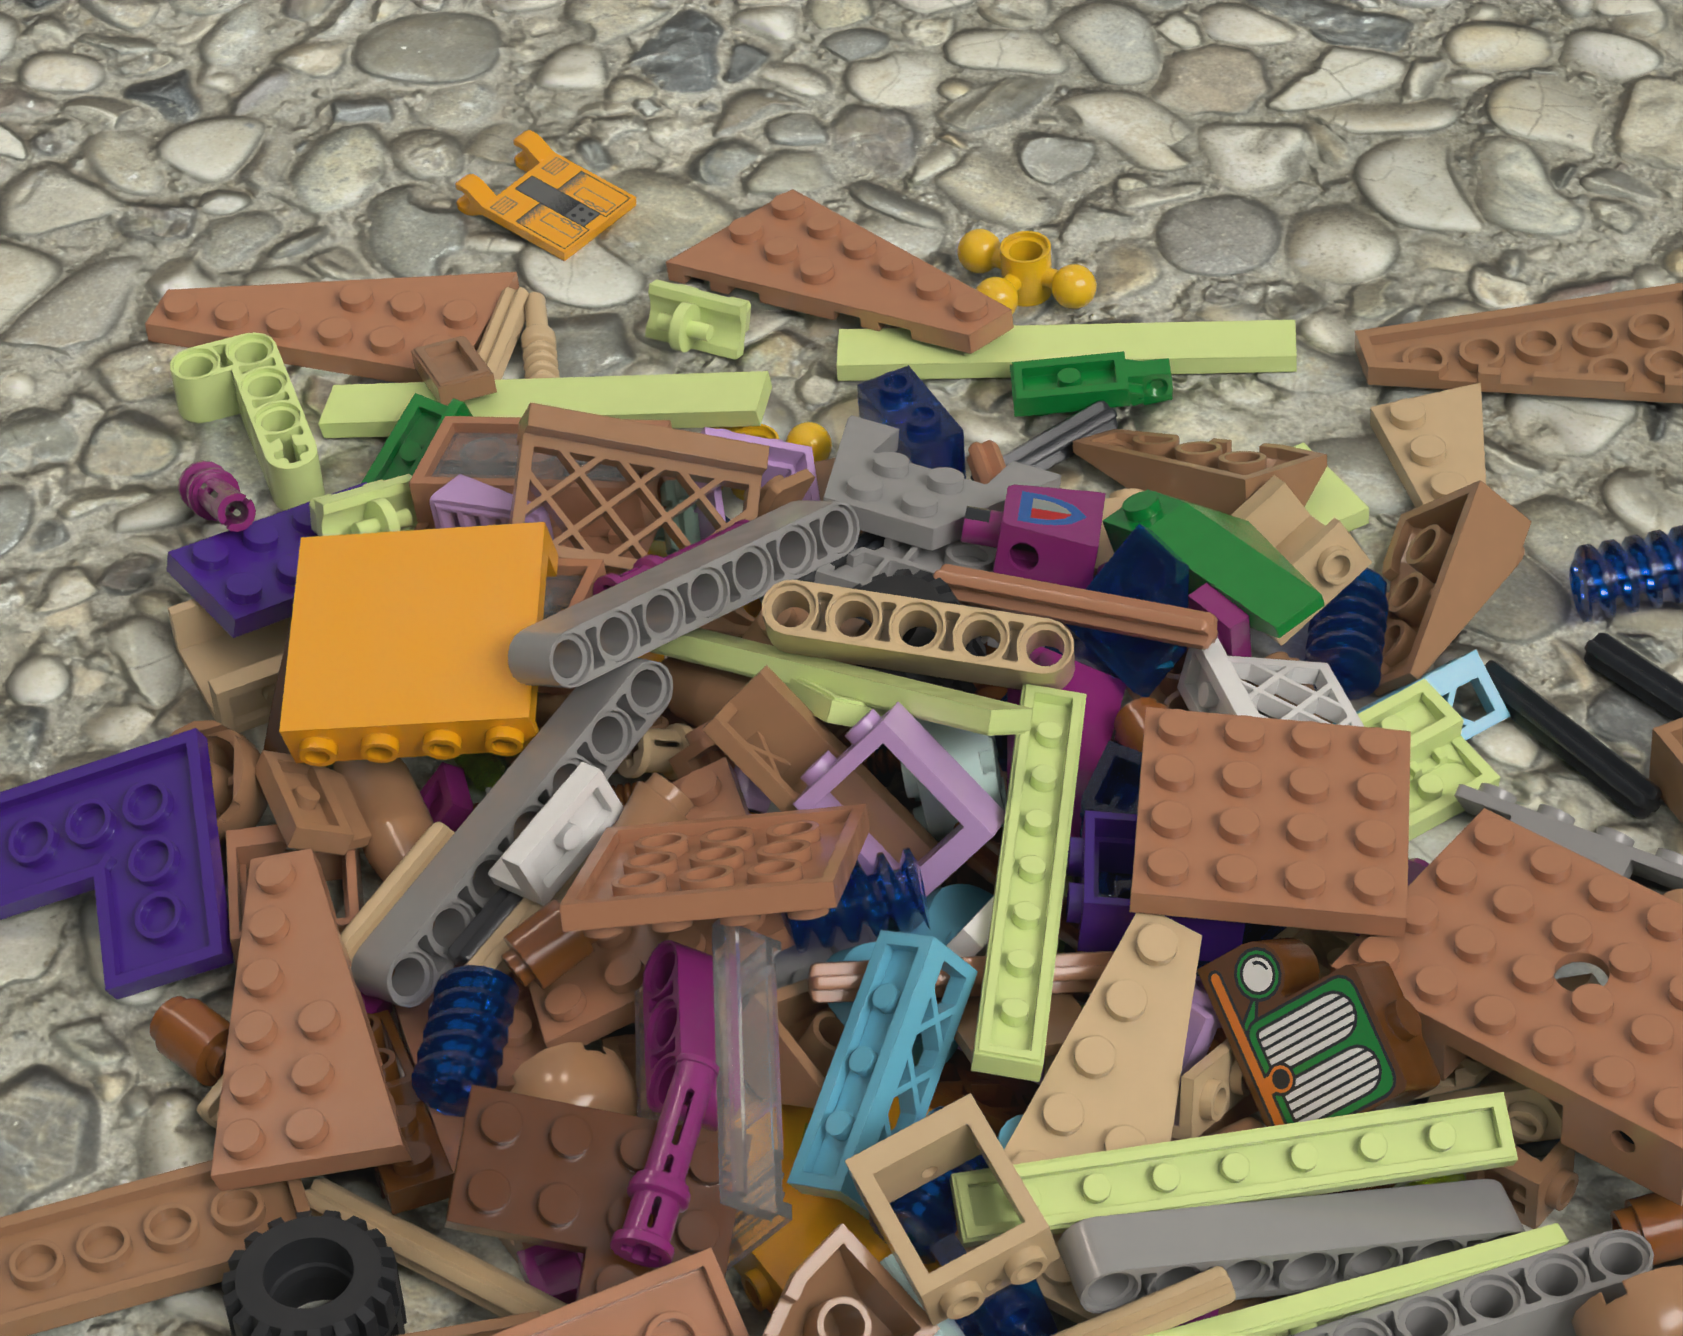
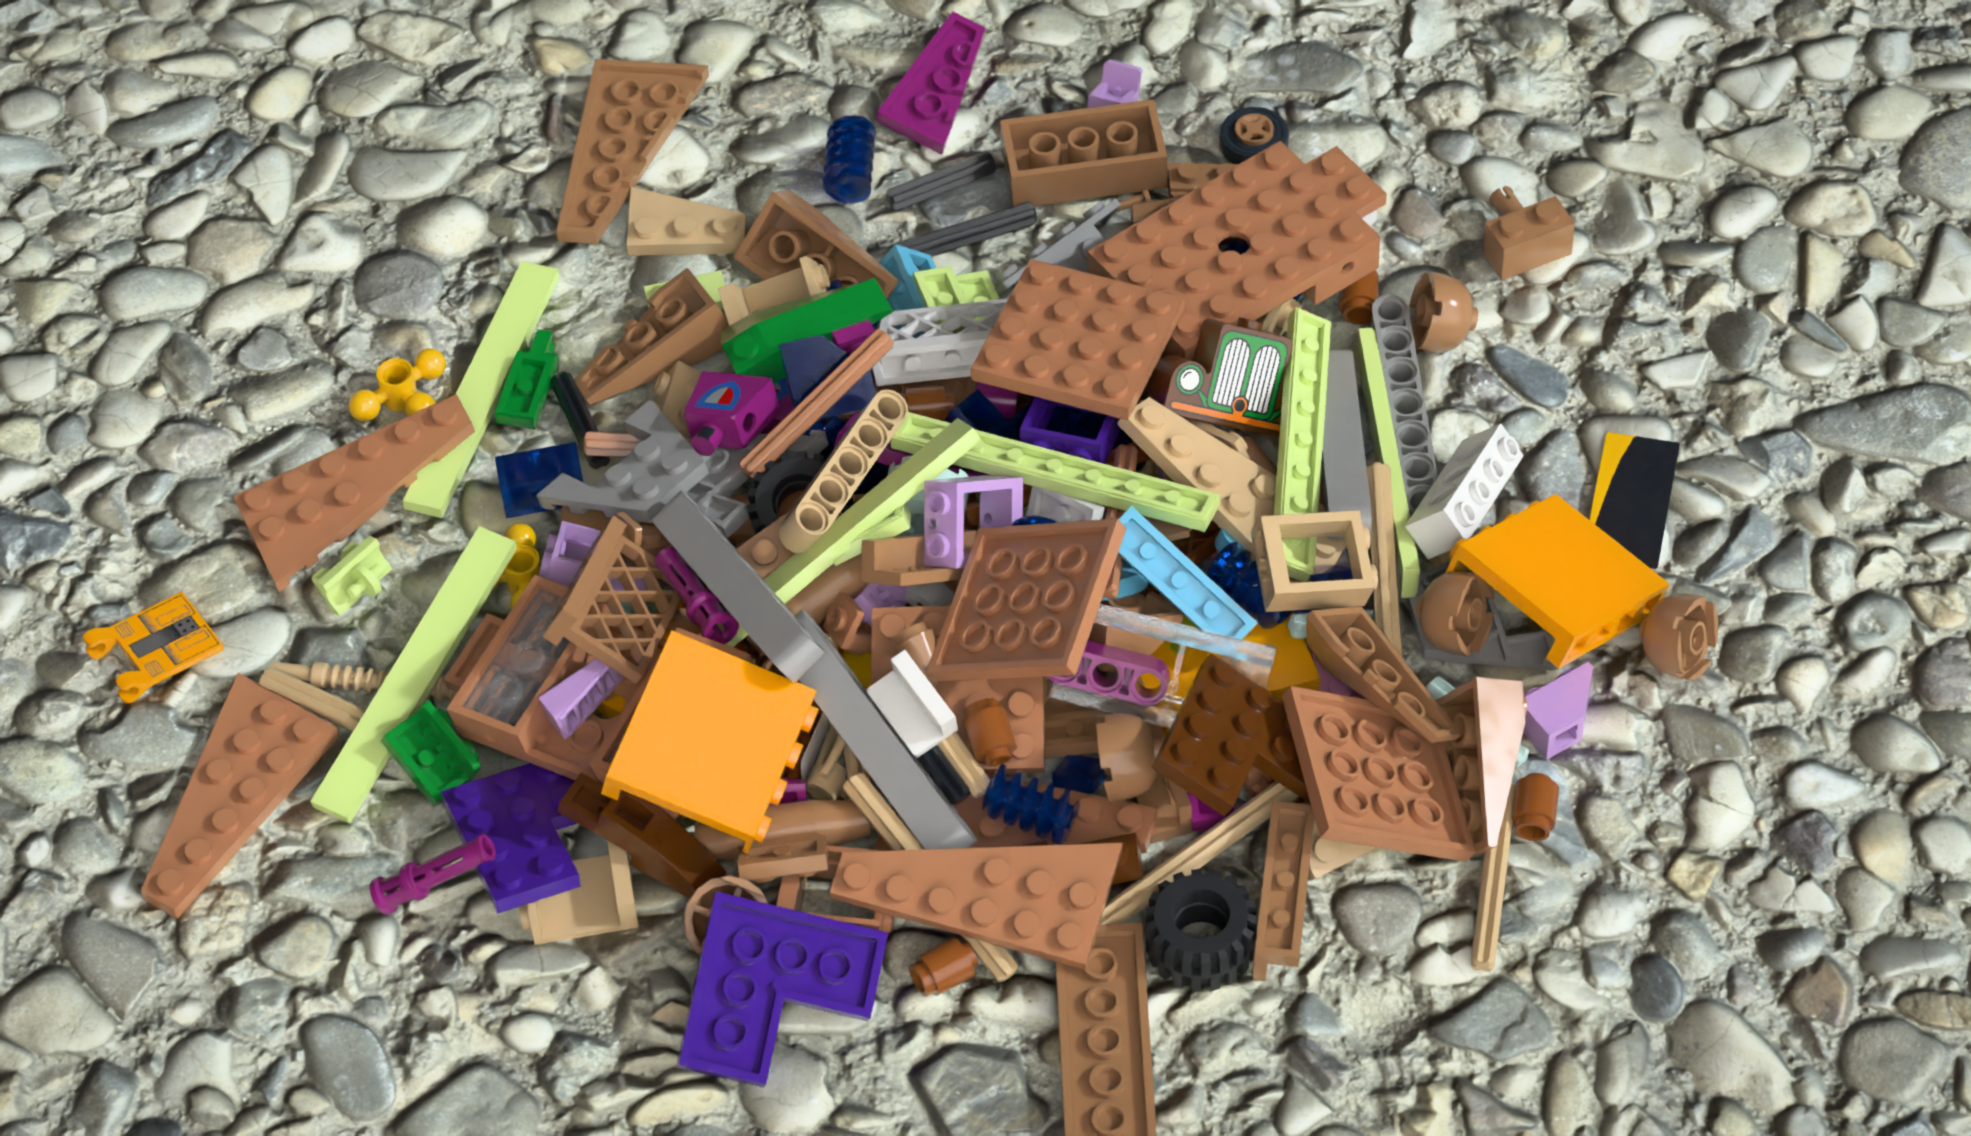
camera: 75 degrees left, 10 degrees up
yellowish green beam [170,332,325,511] -> none
yellowish green hips [309,474,418,536] -> none
medium nougat tile [411,336,497,405] -> none
magenta pin [610,1053,720,1268] -> none

